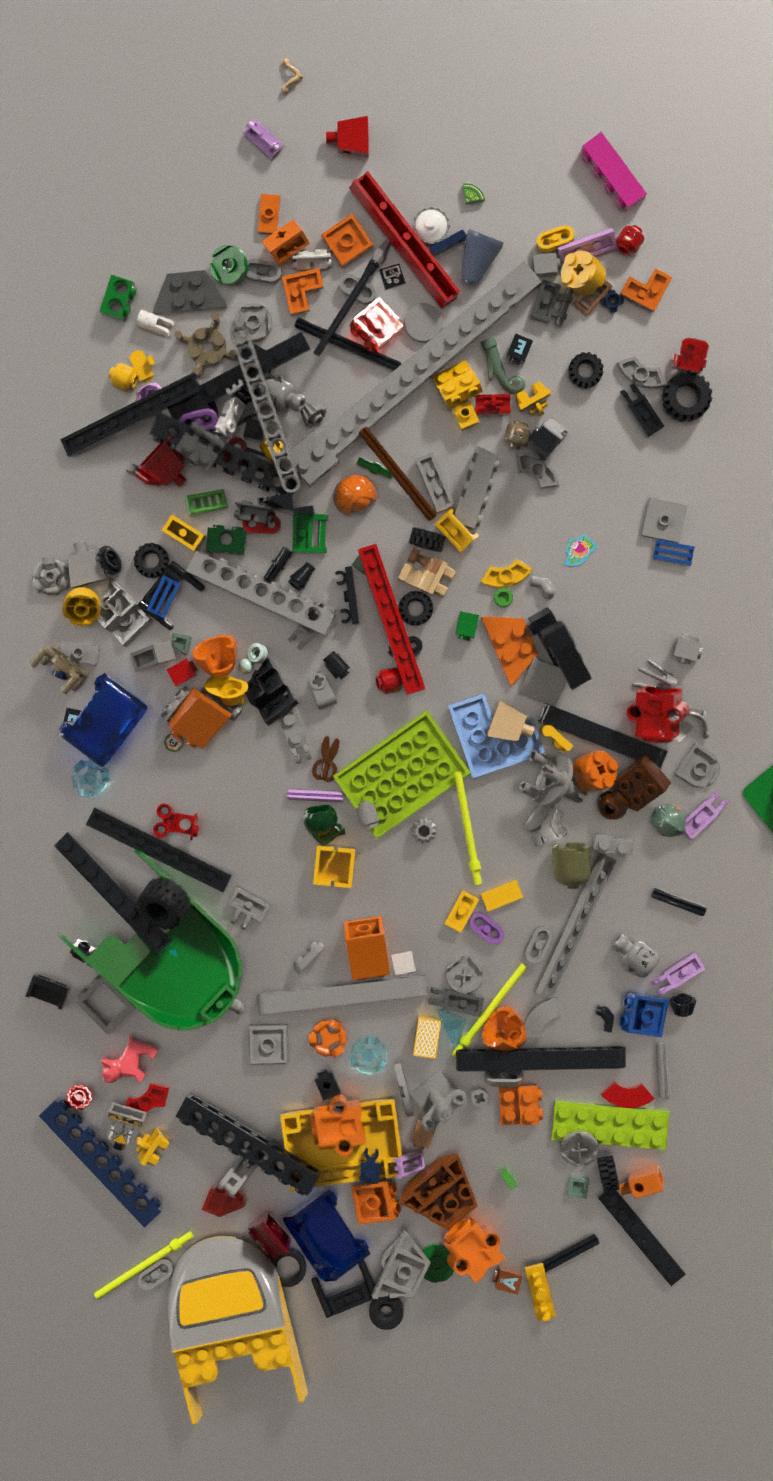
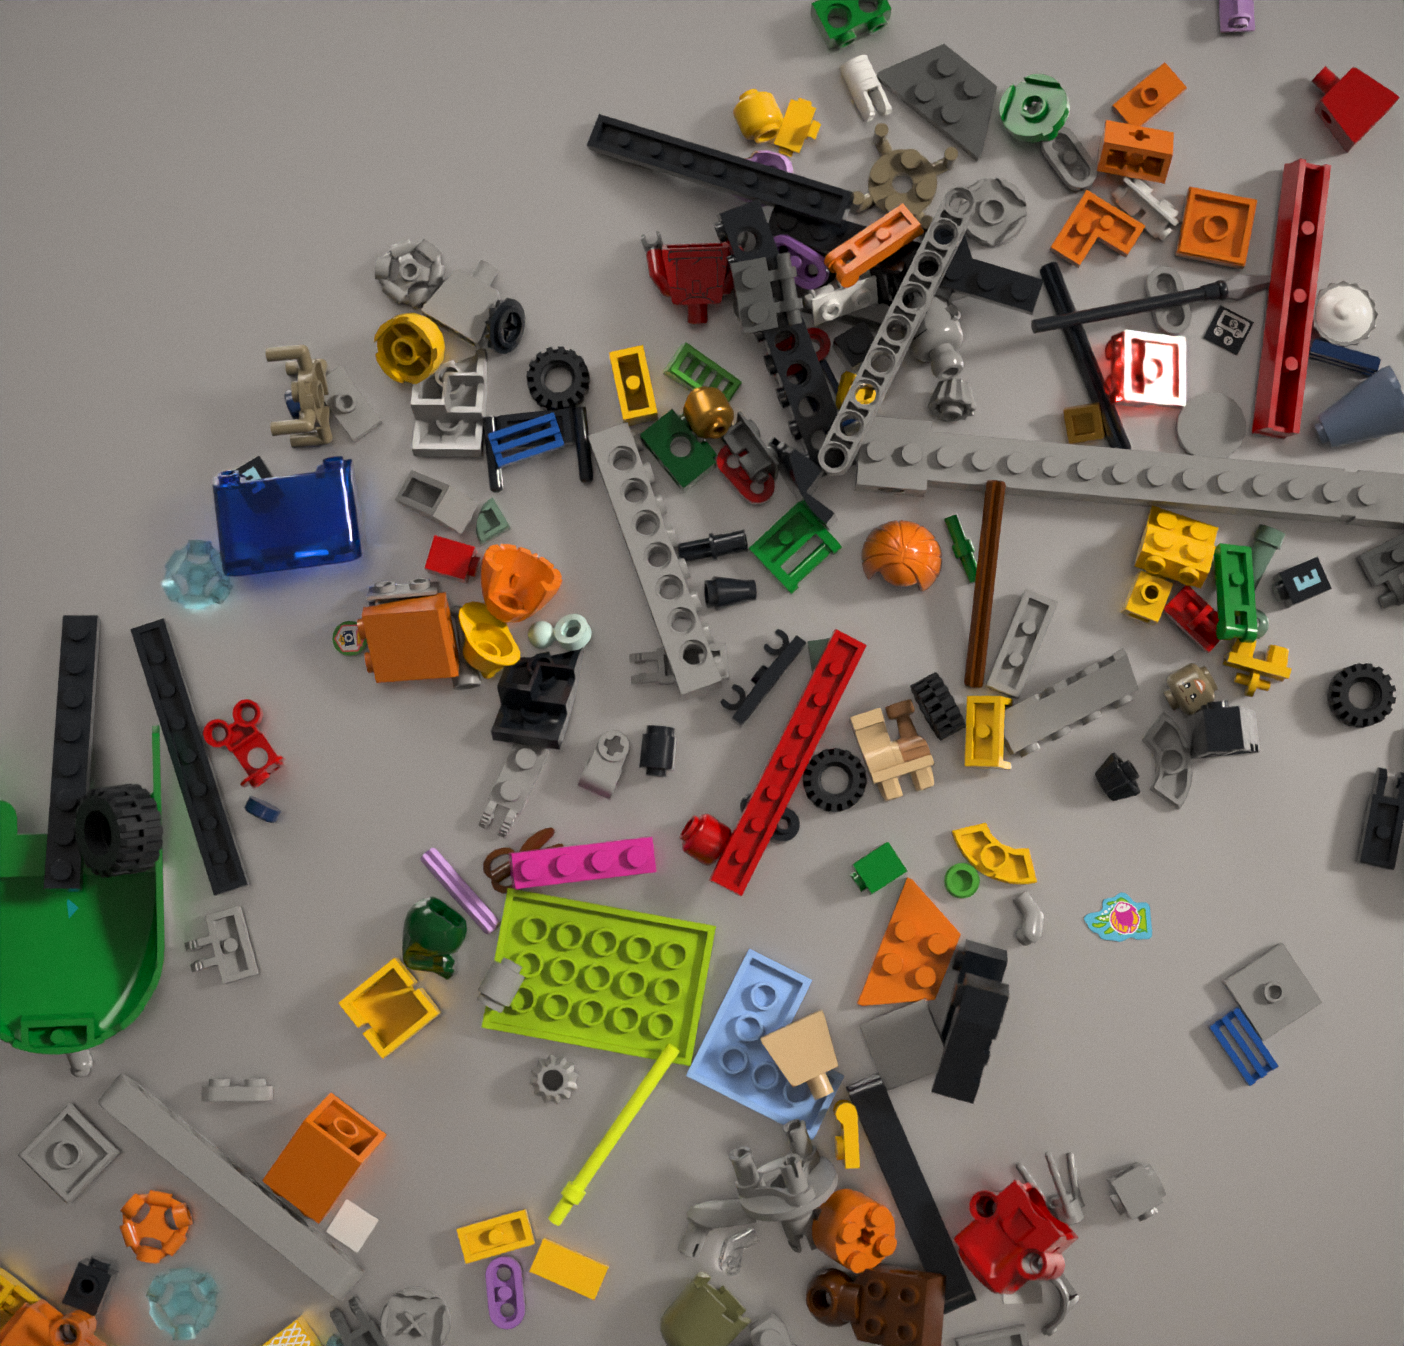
camera: 50 degrees right, 5 degrees down
none -> dark blue tile [244,796,281,823]
none -> dark pink brick [508,836,656,889]
none -> pearl gold head [683,386,734,439]
none -> orange plate [824,203,924,288]
none -> pearl gold plate [1063,402,1105,444]
none -> black piece [1095,752,1141,801]
none -> green plate [1214,543,1258,643]

